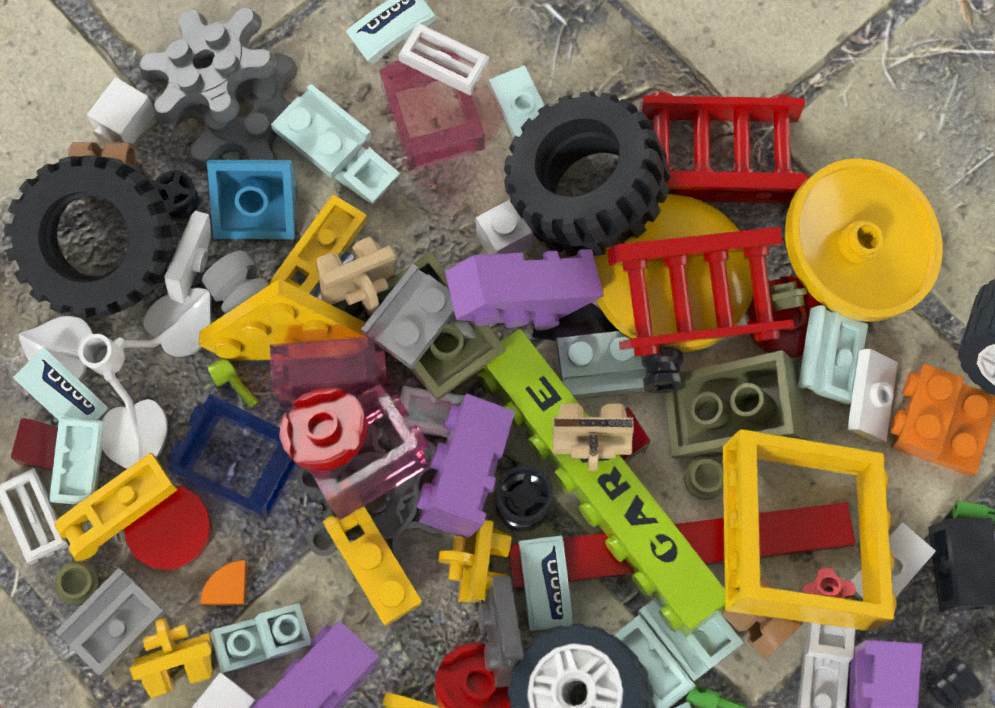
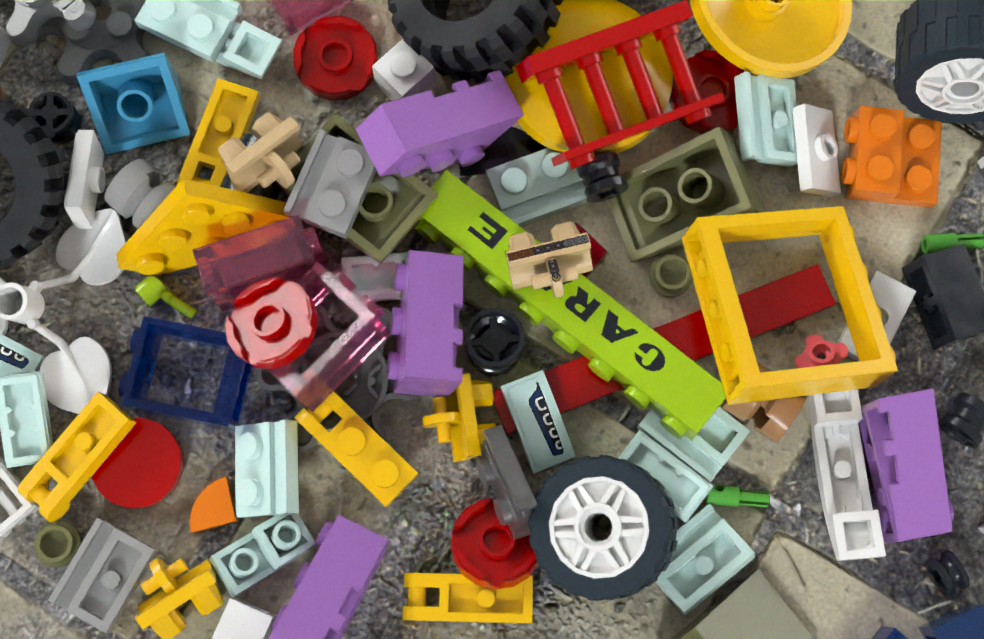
camera: 15 degrees left, 5 degrees up
olive plate [770,282,807,312] -> none
none -> light aqua plate [235,420,299,518]
none -> red tile [293,15,378,101]

